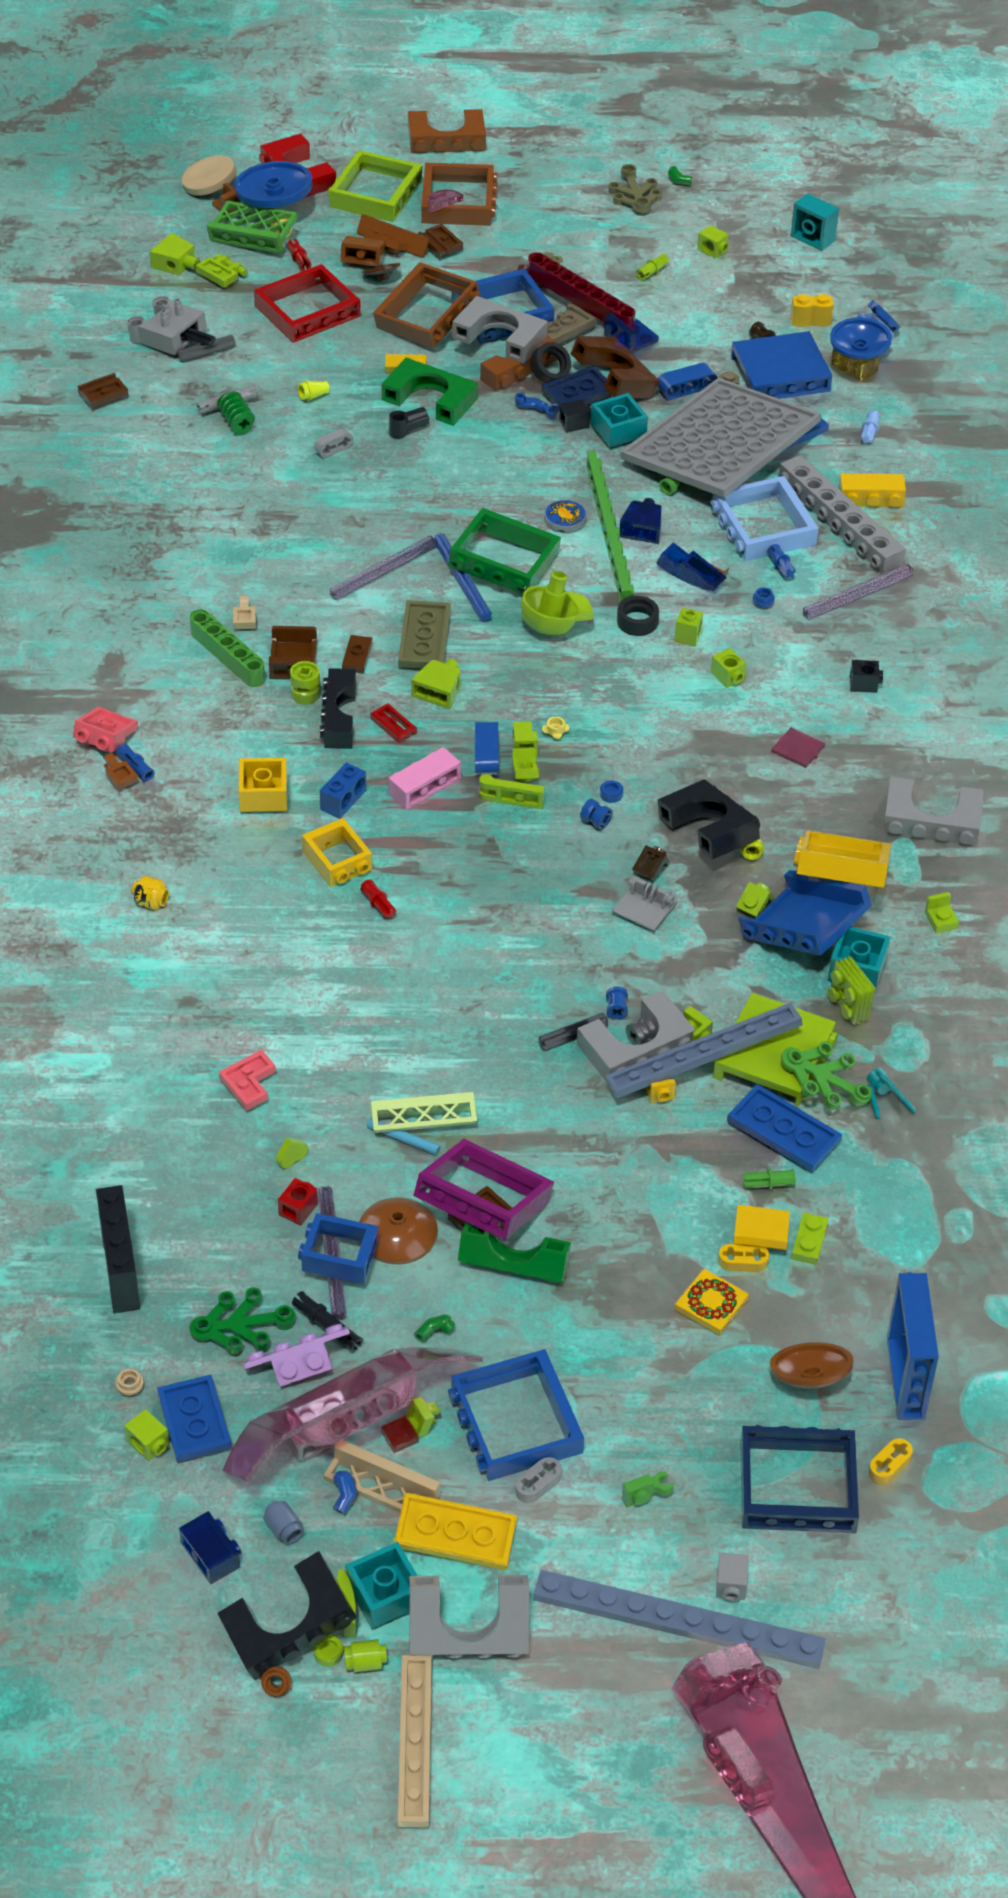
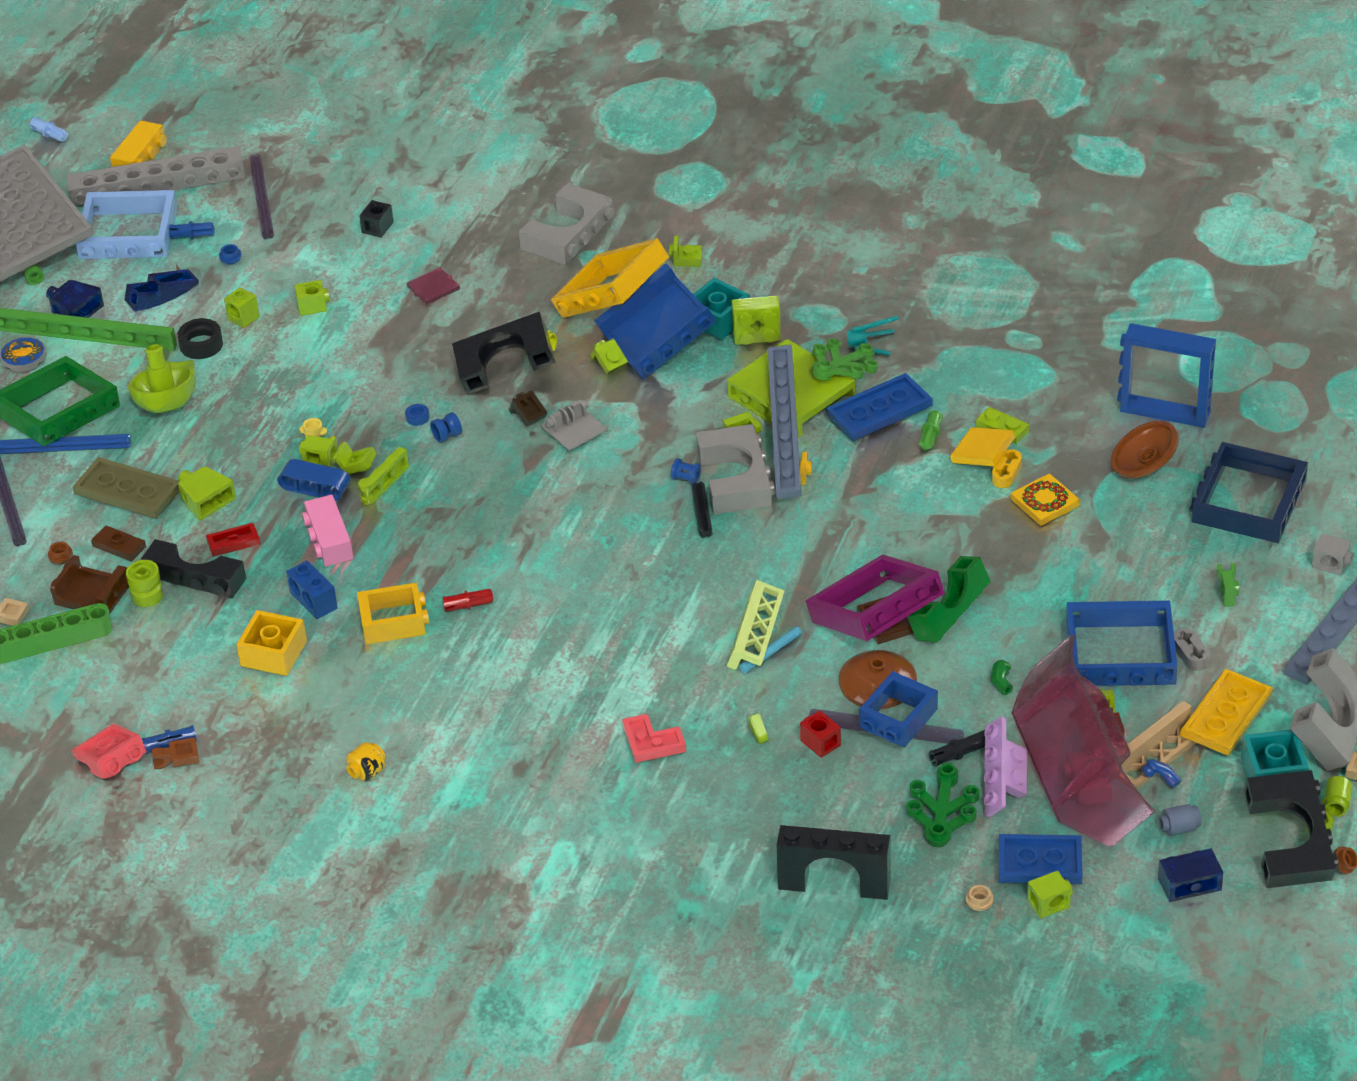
camera: 65 degrees left, 5 degrees down
flat silver wheel [626,1017,657,1045] -> none
yellow beam [869,1438,913,1485] -> none
none -> dark orange plate [48,542,73,564]

